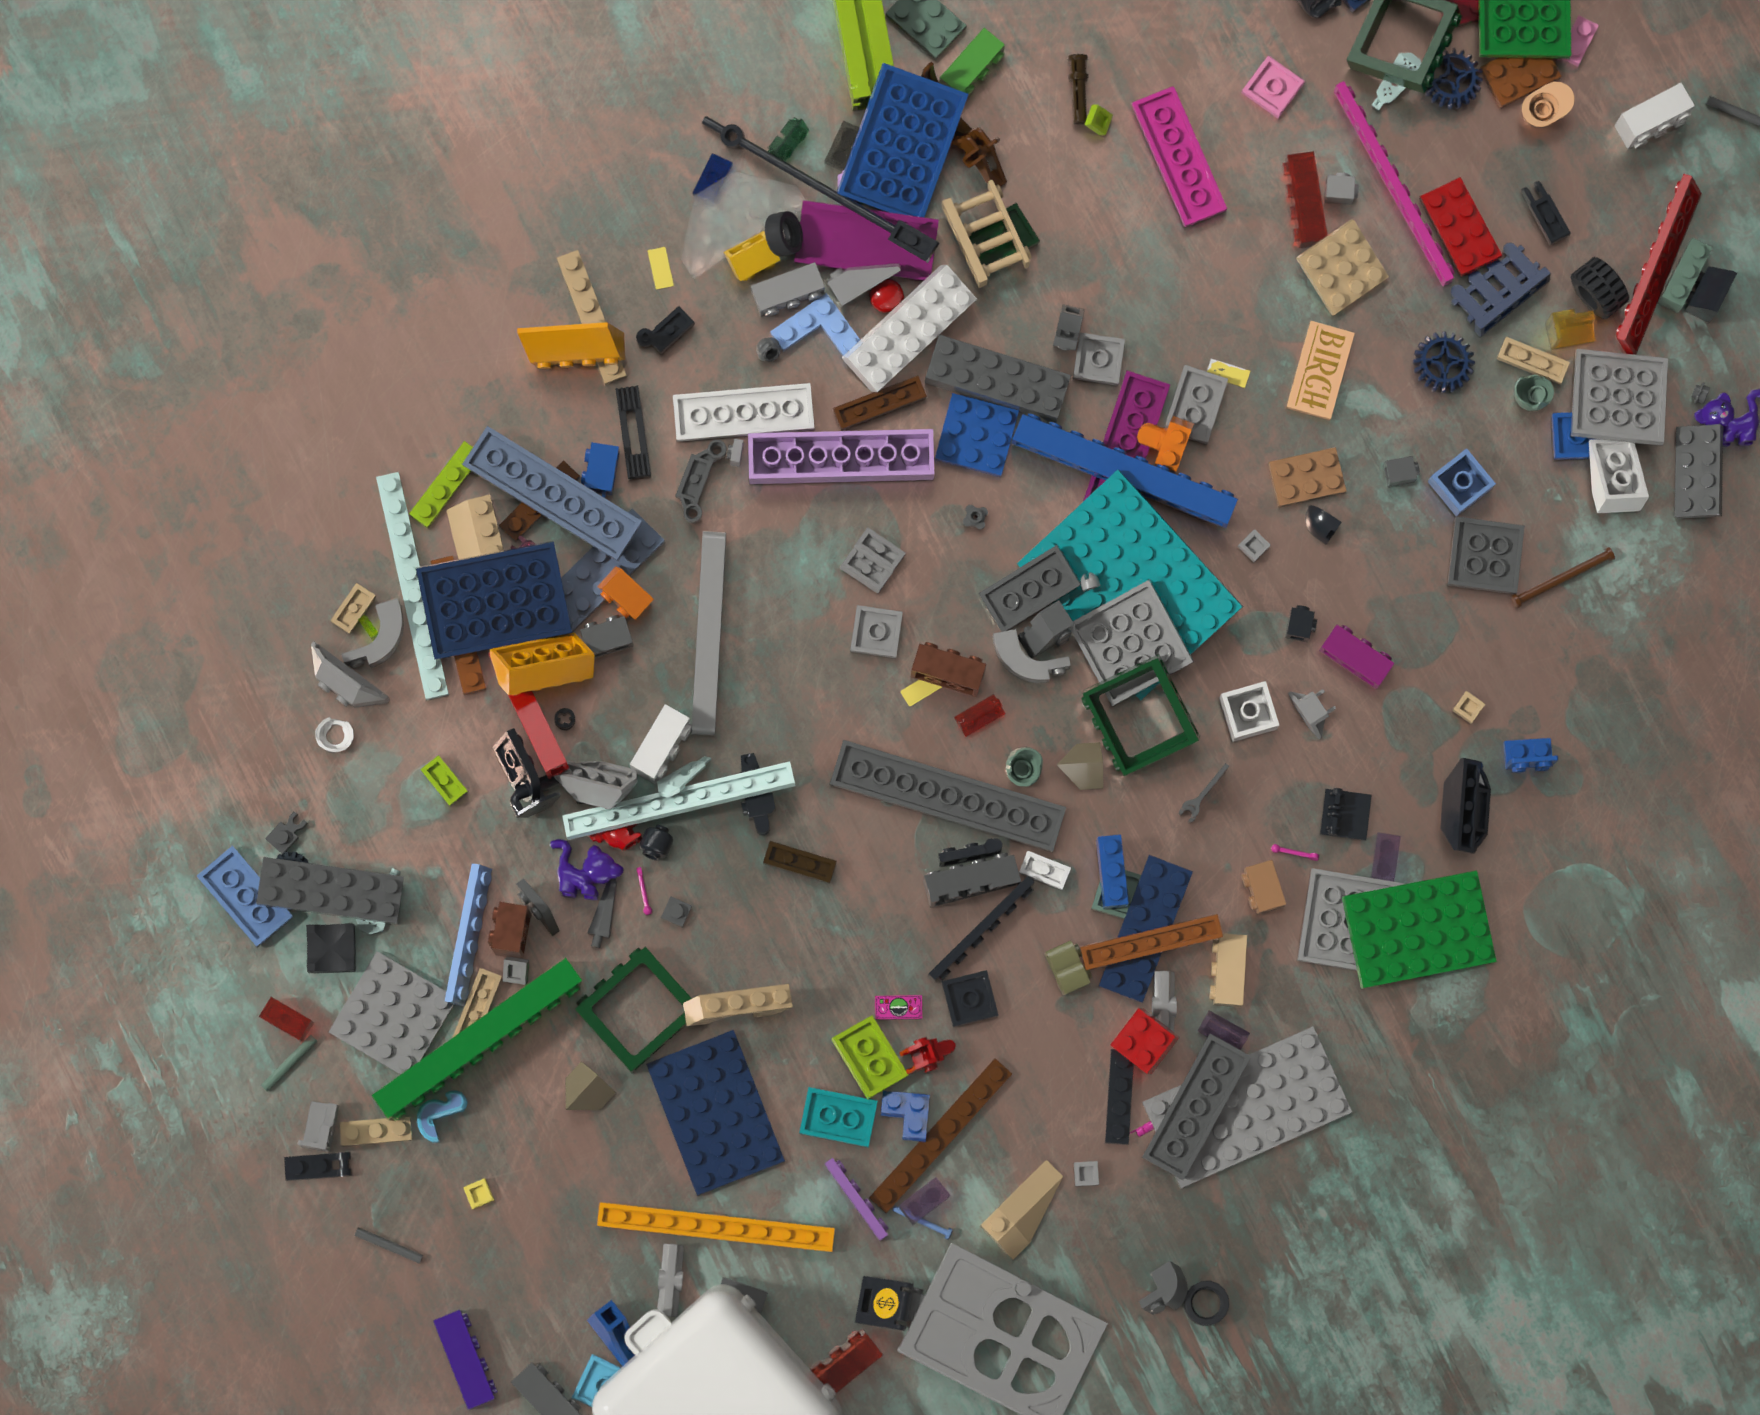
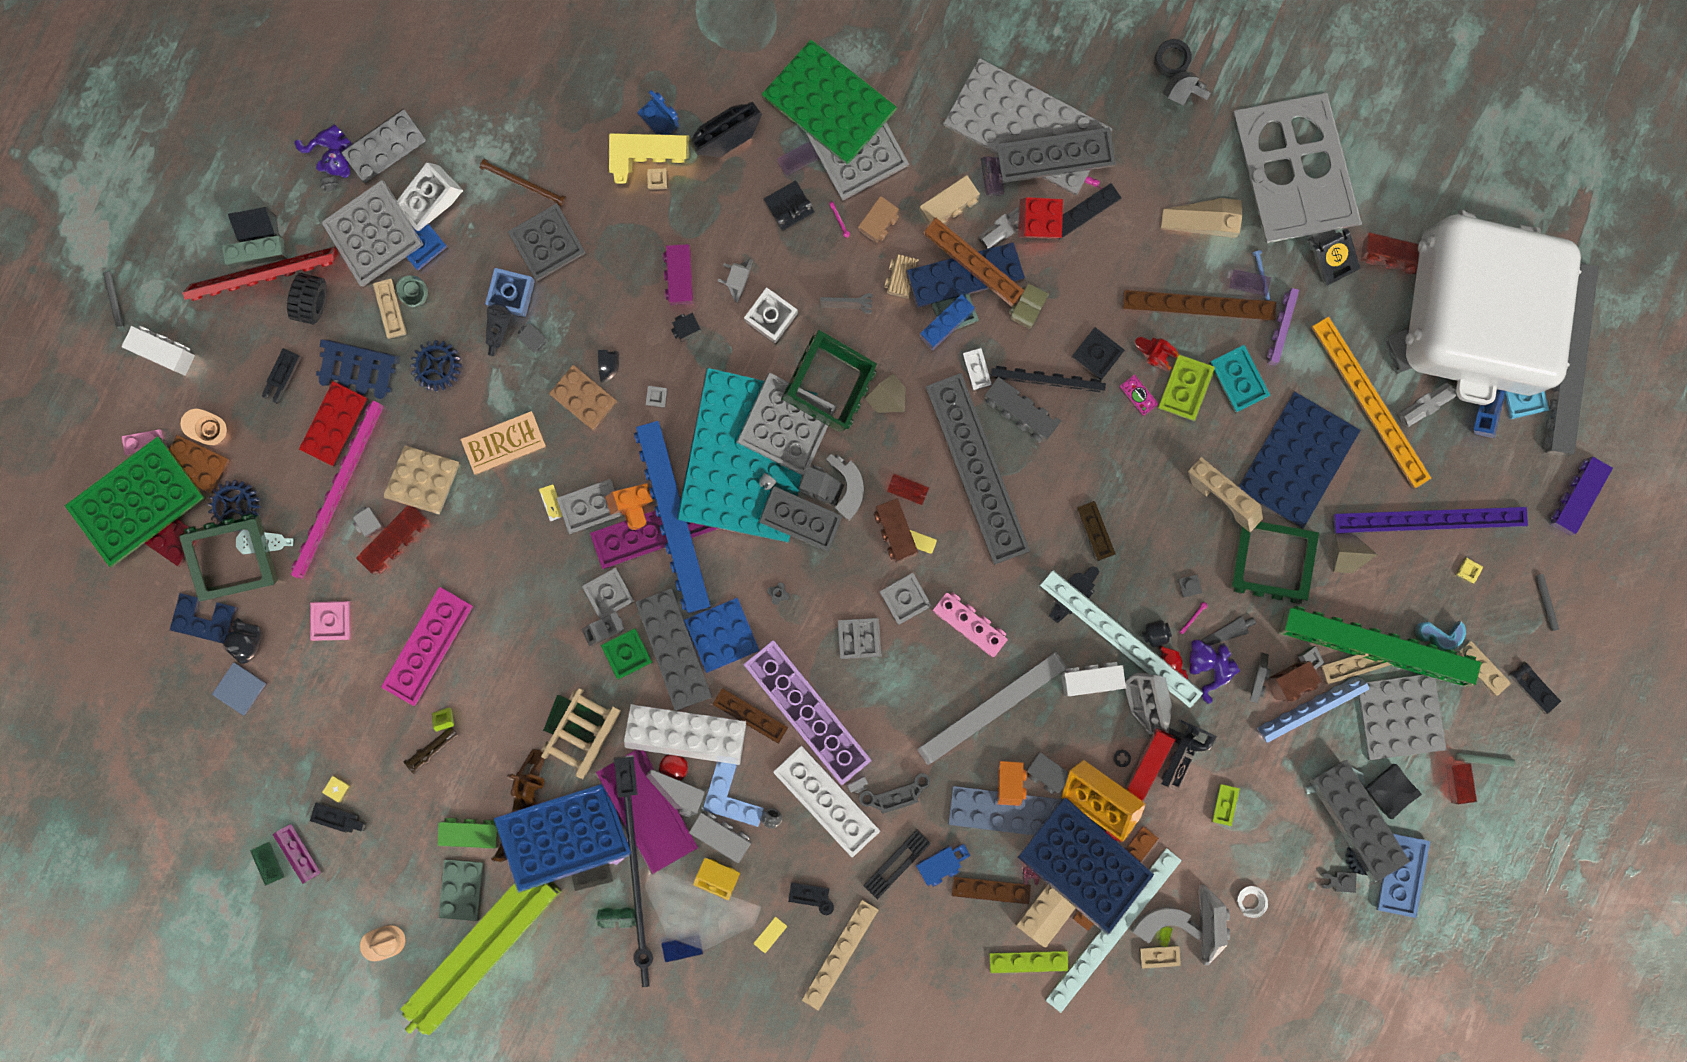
camera: 120 degrees left, 5 degrees up
light grey panel [298,1101,339,1153] -> none
sand blue plate [462,426,643,561] -> none
light orange slope [517,322,625,369] -> none
light aqua piece [657,756,711,798] -> none
black tyre [765,211,803,257] -> none
plate [881,1091,930,1142] -> none
black hinge [938,838,1003,867] -> none
sand green hair [1006,746,1043,786] -> none
light grey plate [1074,1161,1099,1187] -> none
clear yellow panel [1545,309,1596,350] -> none
none -> black piece [486,303,512,356]
none -> green plate [601,628,653,680]
none -> light yellow hinge [609,133,689,183]
none -> tan brick [884,254,919,299]
none -> bright pink brick [932,592,1008,658]
none -> dark purple plate [1333,507,1528,533]

